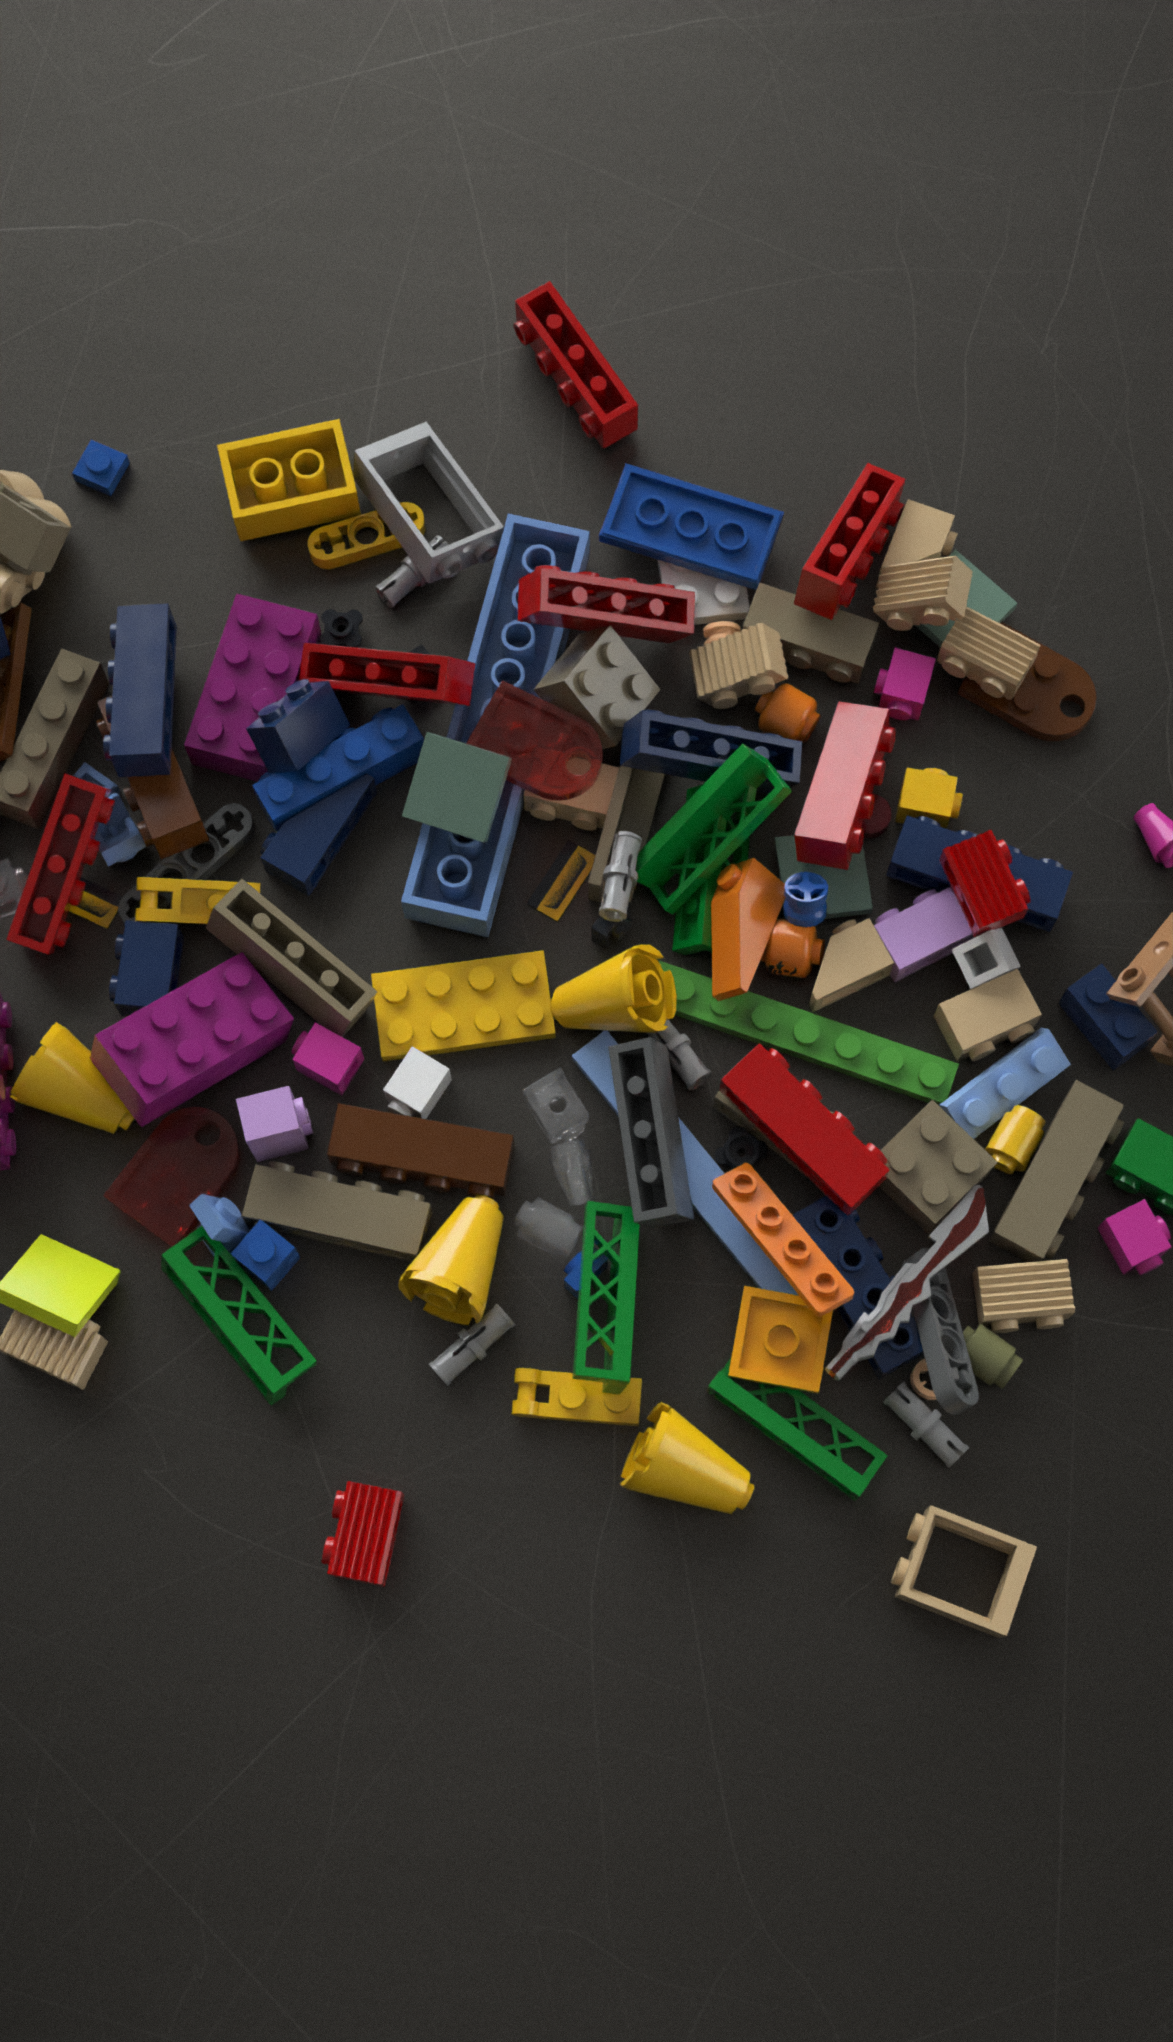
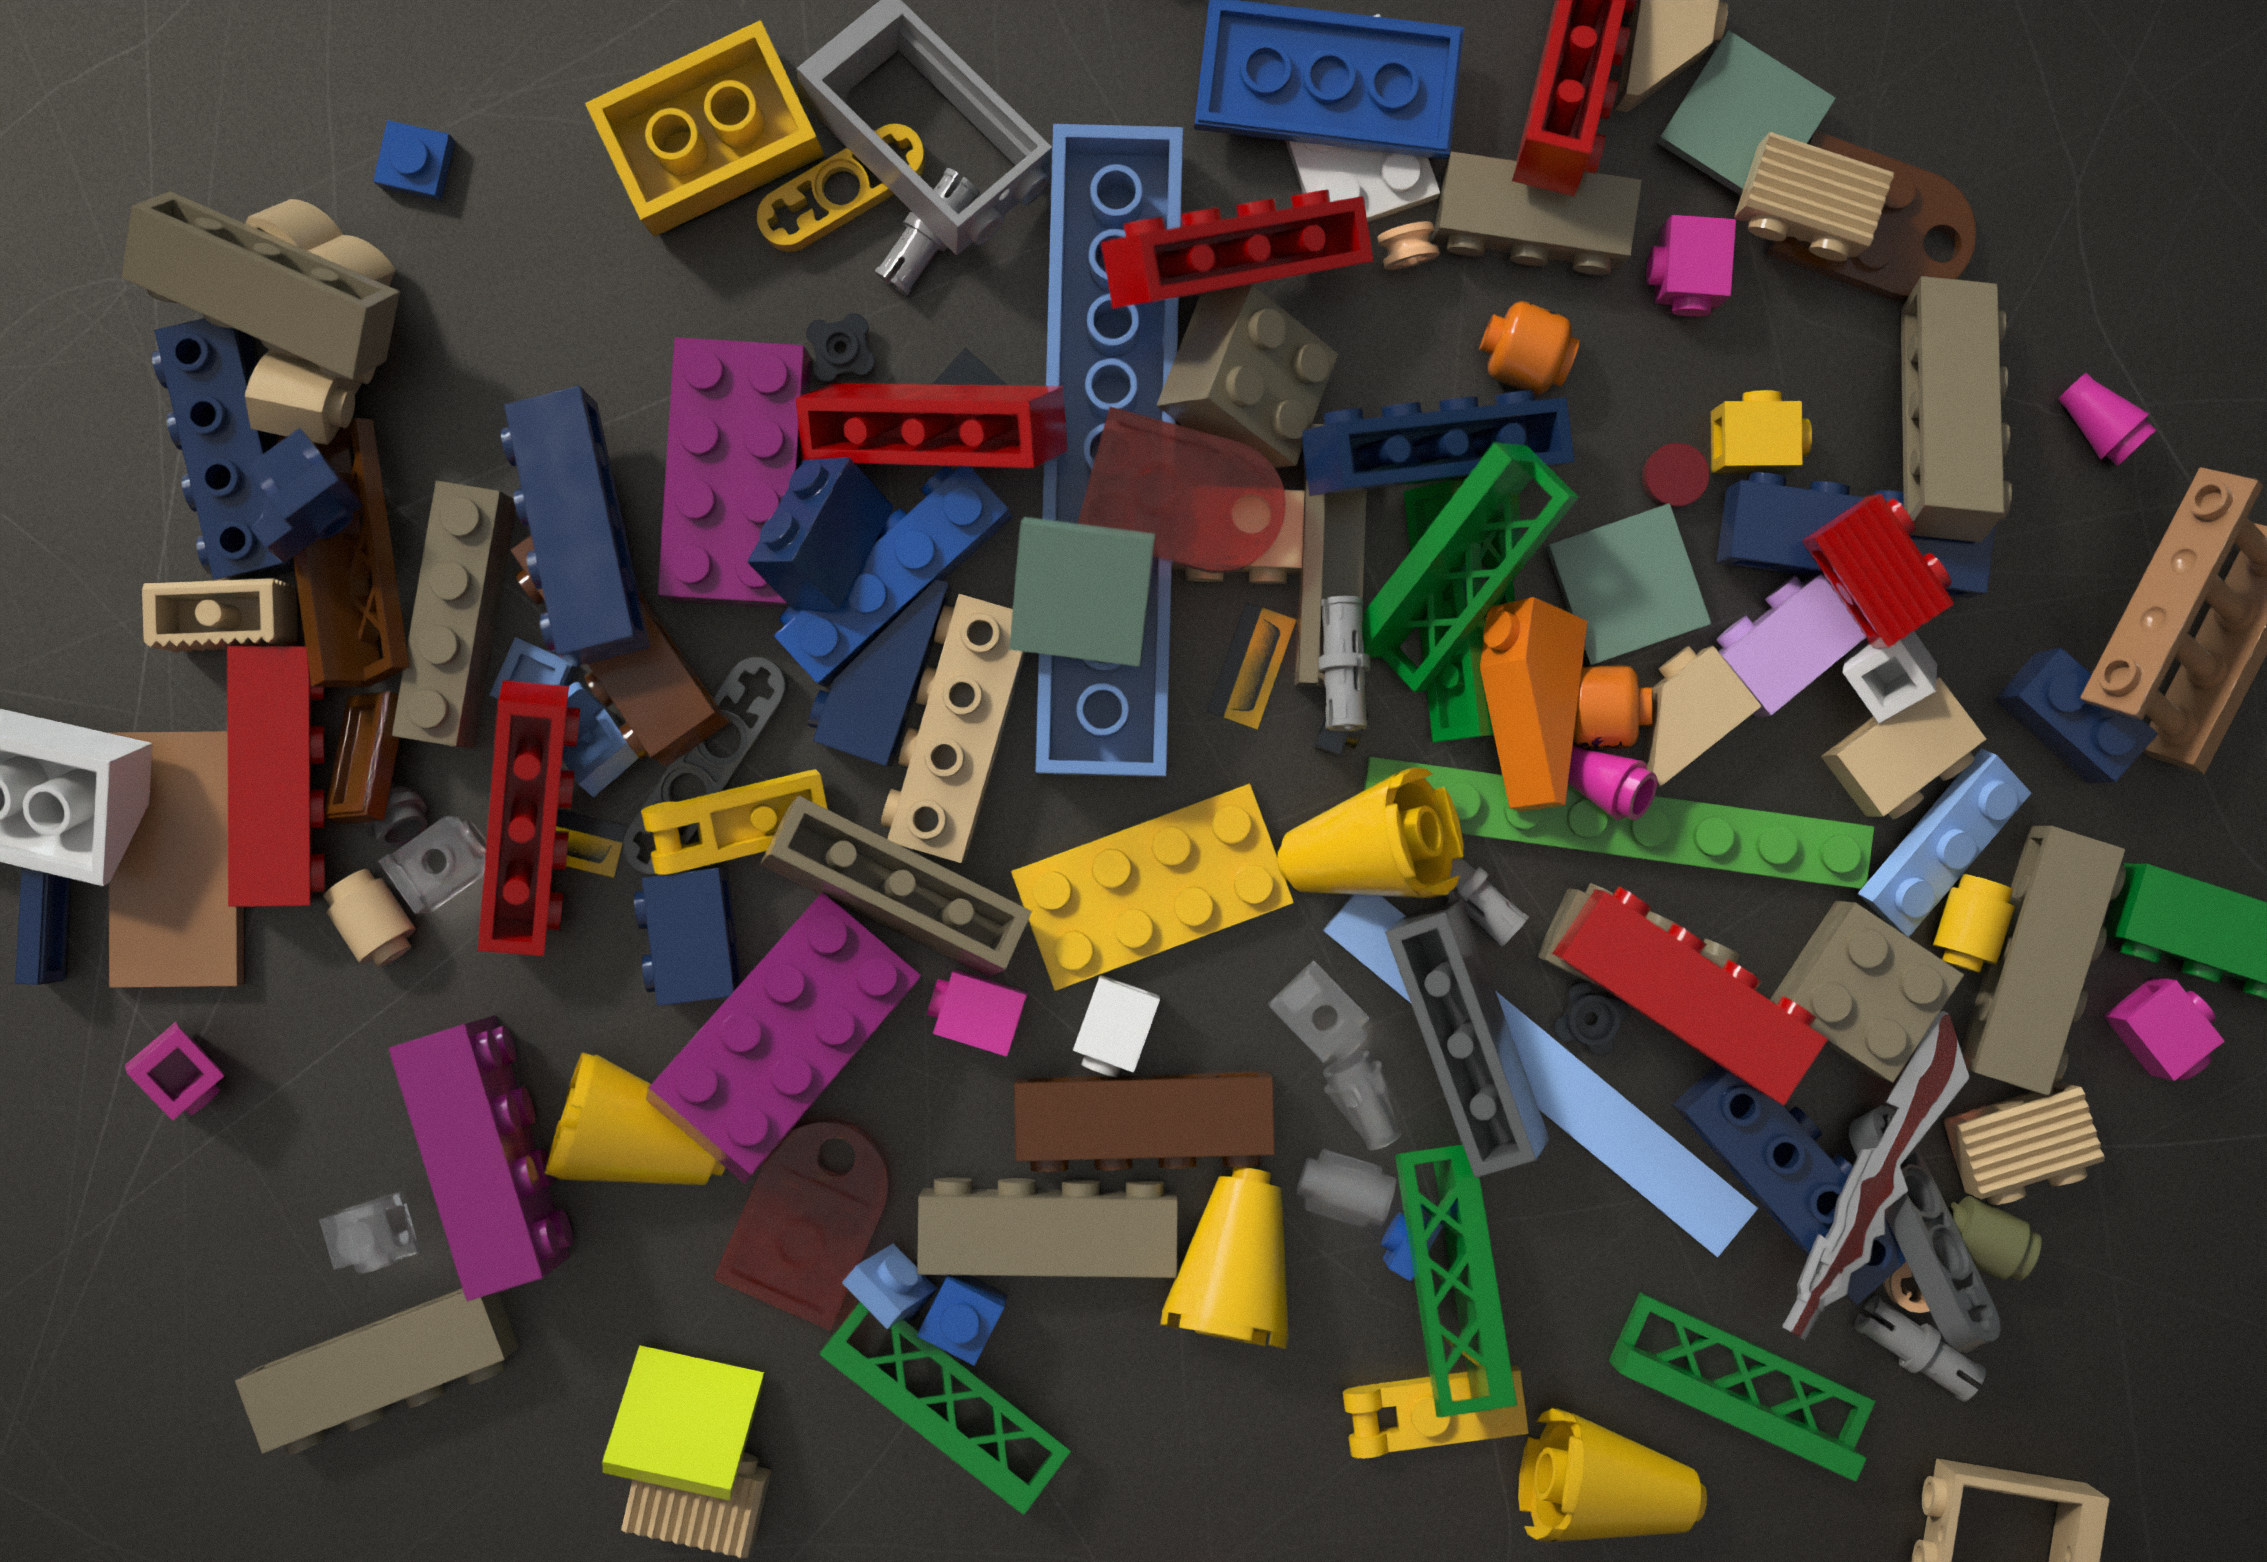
camera: 15 degrees left, 15 degrees up
lavender brick [236,1086,314,1162] -> none
light grey pin [429,1303,515,1386] -> none
tan brick [689,623,789,709] -> none
orange bracket [712,1163,854,1317] -> none
light orange plate [728,1286,833,1394] -> none
blue wheel [783,872,828,927] -> none
brick [794,701,896,870] -> none
tan brick [873,556,973,631] -> none
none -> tan brick [881,594,1026,863]
none -> dark pink cone [1568,745,1658,821]
none -> dark tan brick [1901,276,2012,543]

